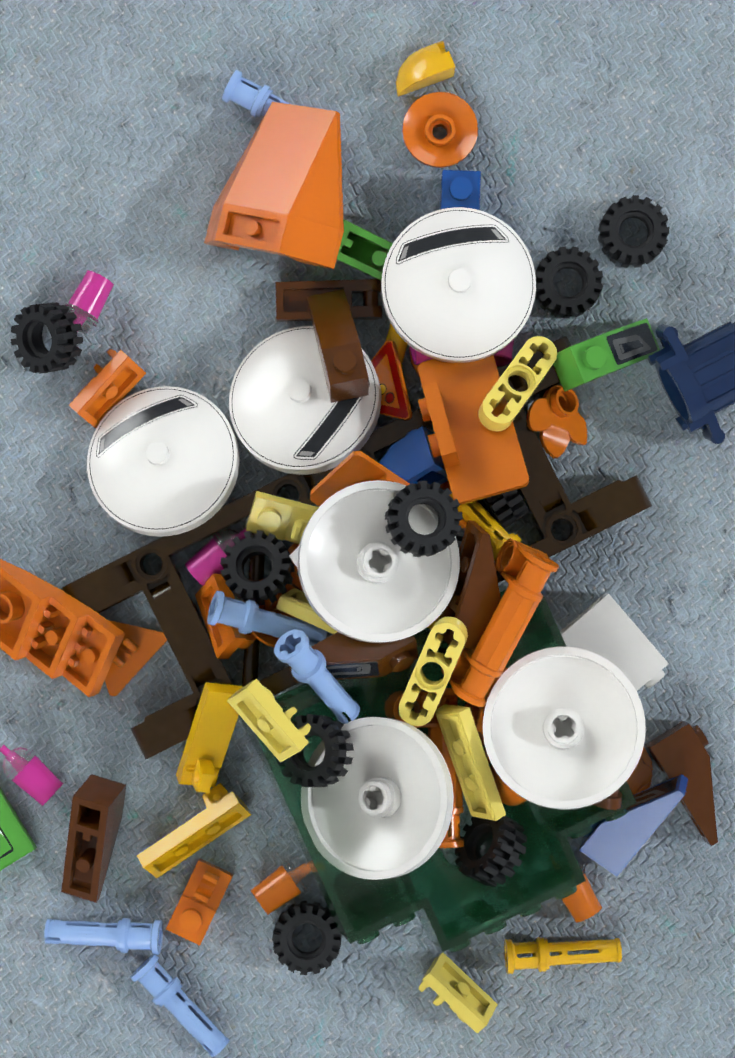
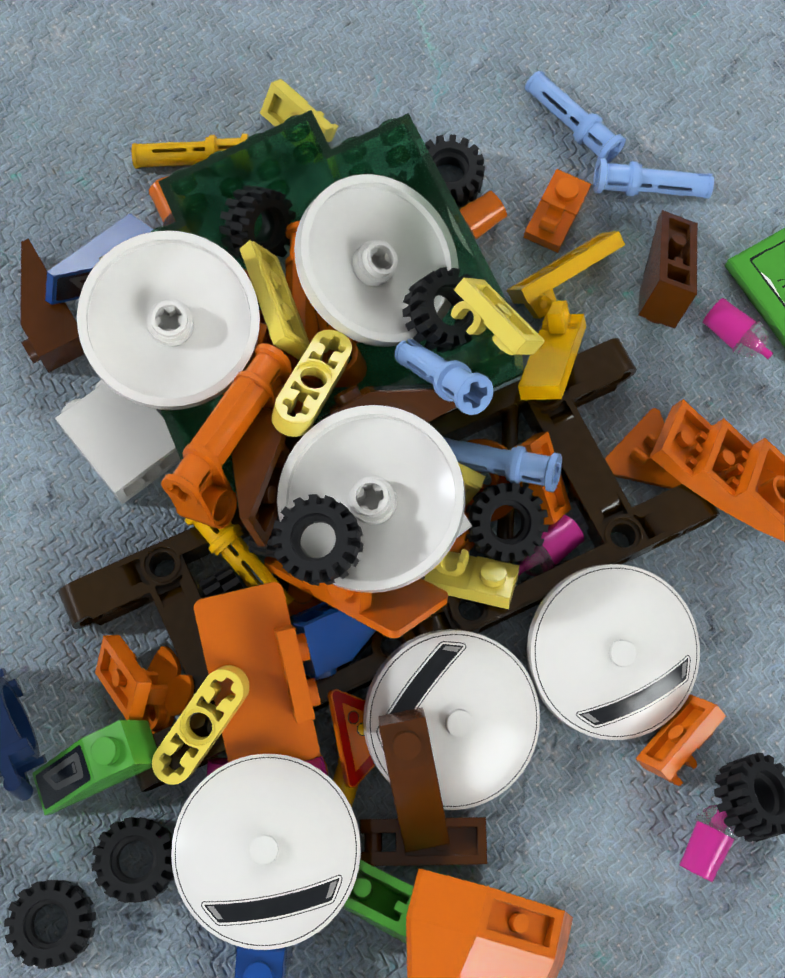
camera: 175 degrees right, 15 degrees down
none -> orange plate [95,635,168,720]

